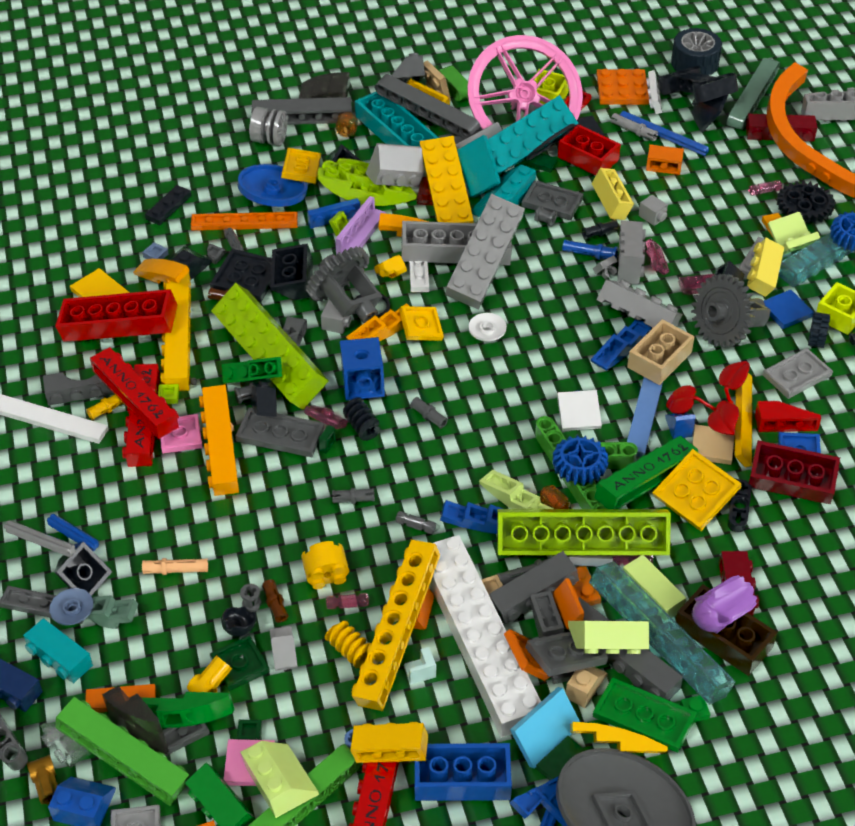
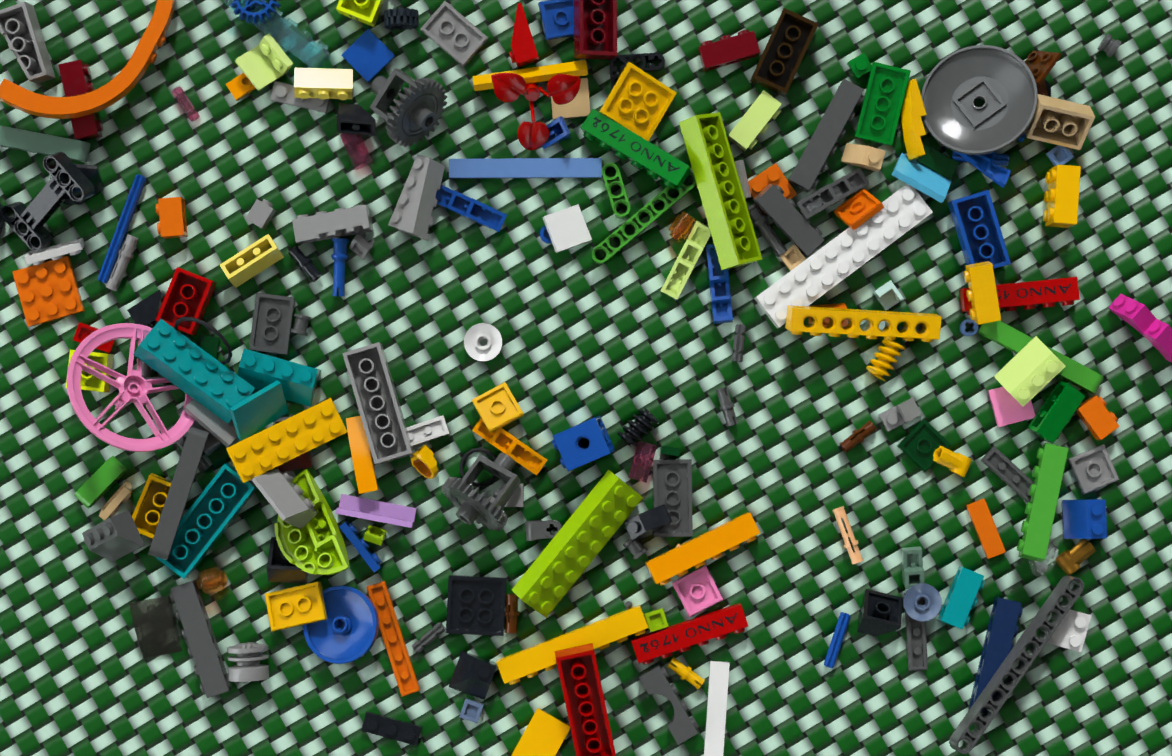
camera: 105 degrees left, 40 degrees up
light grey axle [4,520,77,557] -> none
red brick [90,347,179,439] -> none
clear smoke slope [102,685,169,754] -> none
light orange slope [133,258,190,284] -> none
green slope [137,692,235,728] -> none
dark grey tile [207,244,226,265] -> none
green slope [221,357,282,384] -> none
black hair [221,606,257,637] -> none
dark green tile [237,719,262,740] -> none
dark grey bush [240,584,262,612] -> none
black slope [270,243,313,300] -> none
yellow brick [301,541,349,589] -> none
clear pink axle [326,593,369,609] -> none
dark grey pin [410,397,448,429] -> none
light grey brick [445,194,525,310] -> none
dark grey plate [525,632,608,677] -> none
blue gear [552,435,608,486] -> none
orange slope [553,578,584,629] -> none
yellowish green slope [568,621,649,654] -> none
clear light blue brick [589,561,736,705] -> none
tan brick [627,319,695,385] -> none
clear pink plate [645,238,670,275] -> none
medium lavender hair [692,575,757,634] -> none
black gear [776,181,835,224] -> none

